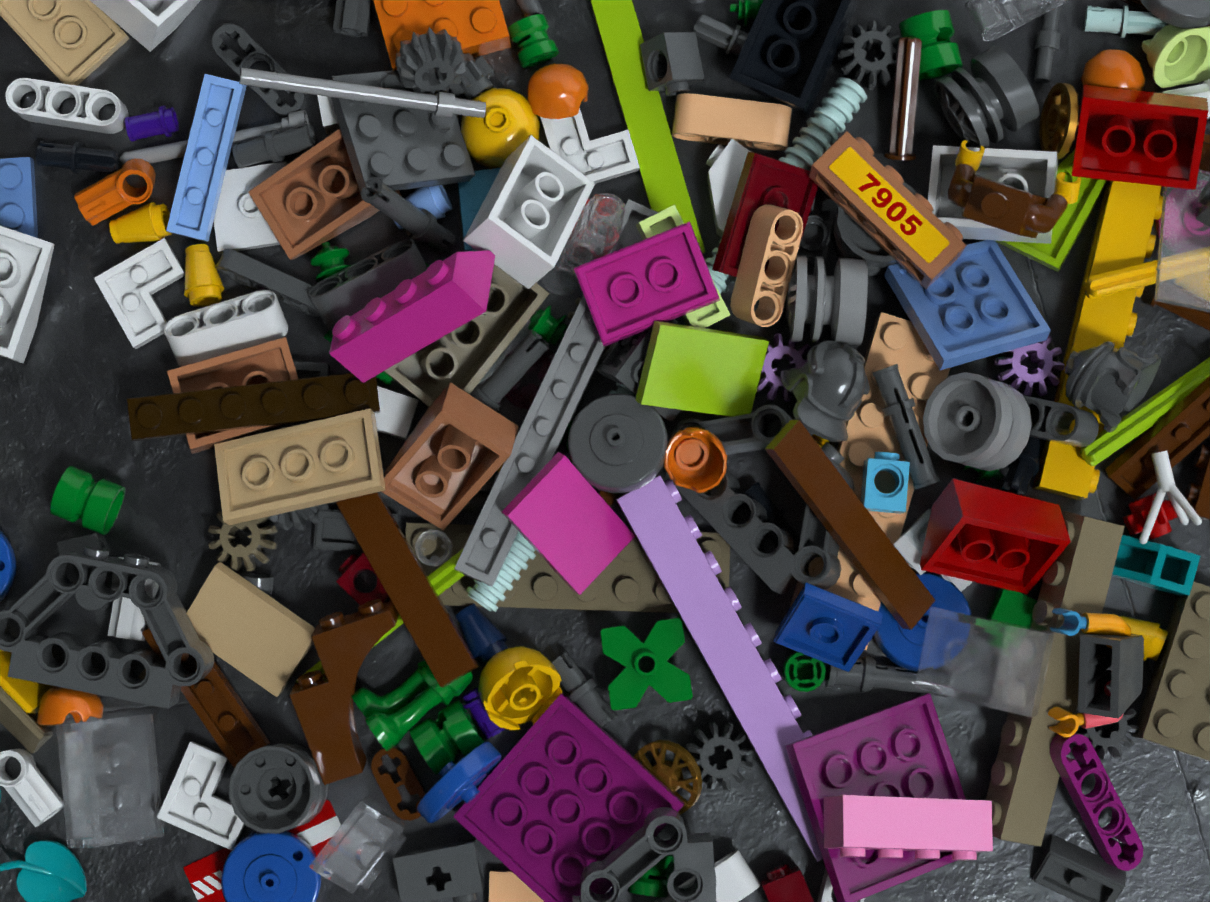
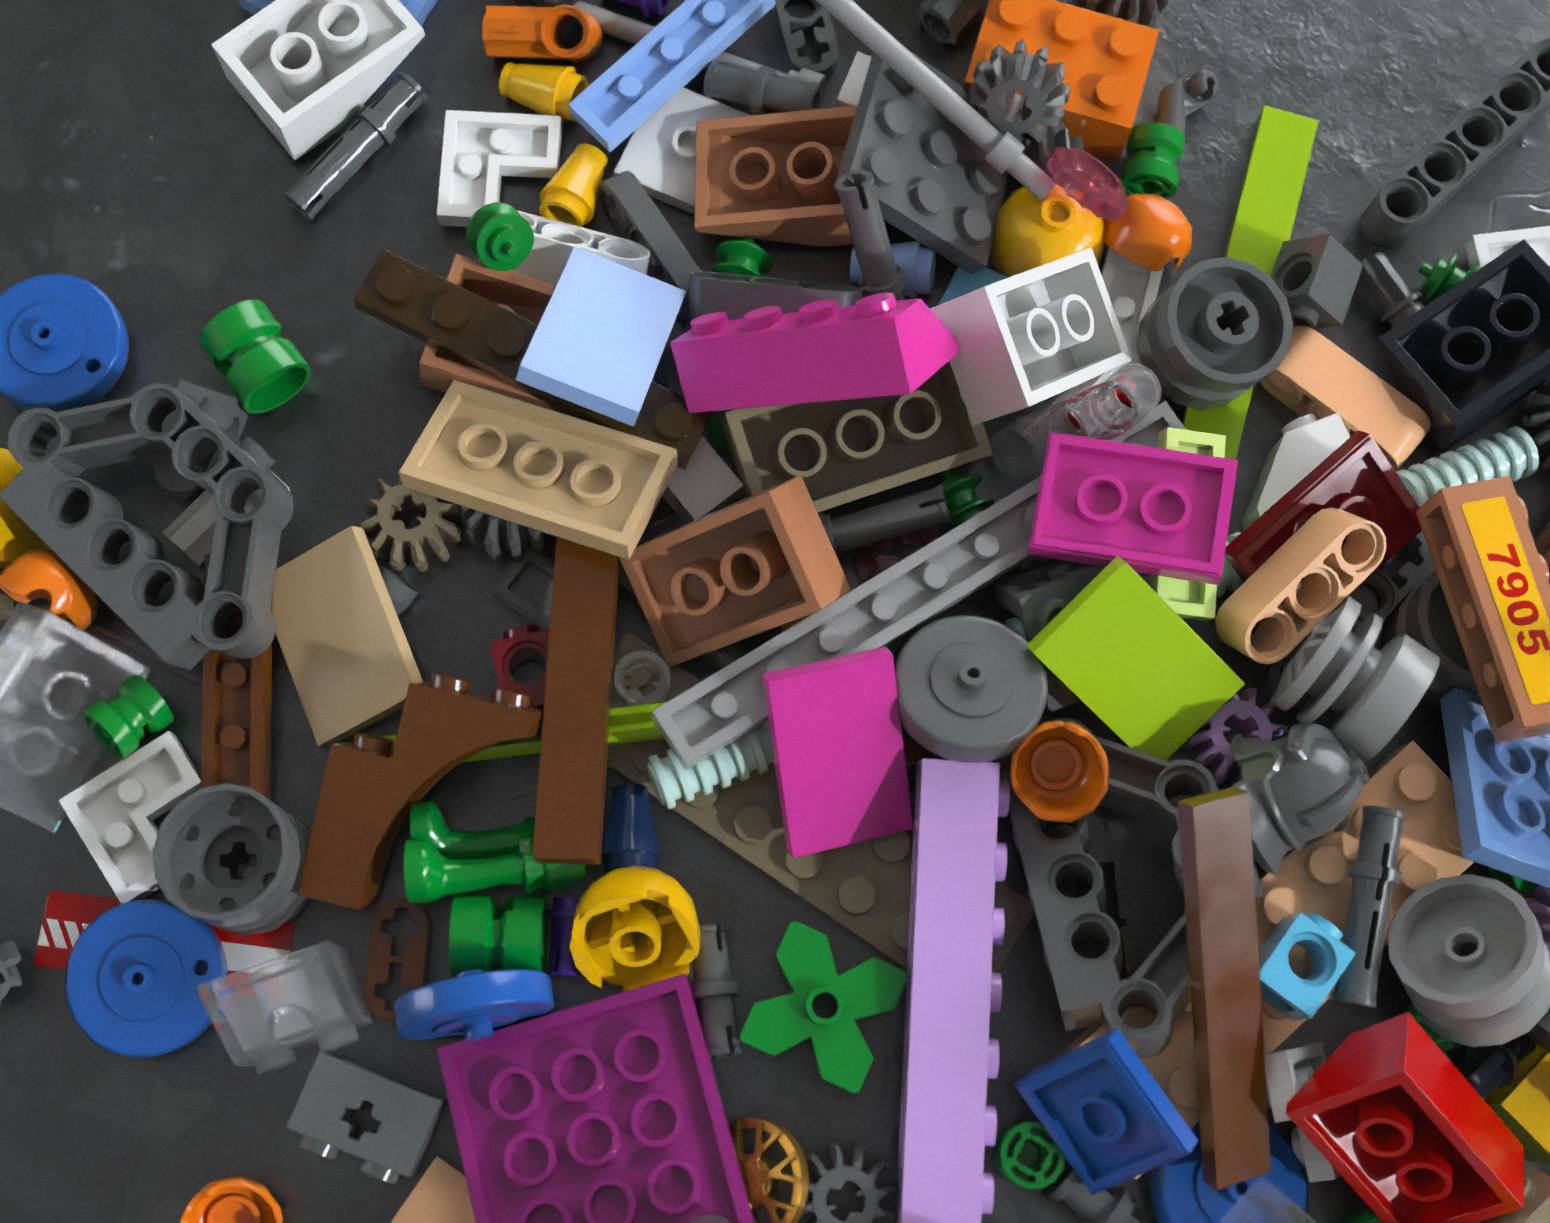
camera: 20 degrees right, 10 degrees down
none -> green wheel [82,673,174,761]
none -> dark grey pin [283,72,428,221]
none -> green wheel [466,202,534,271]
none -> light blue tile [516,246,687,427]
none -> clear pink gear [1046,147,1130,221]
none -> dark grey wheel [1137,257,1293,410]

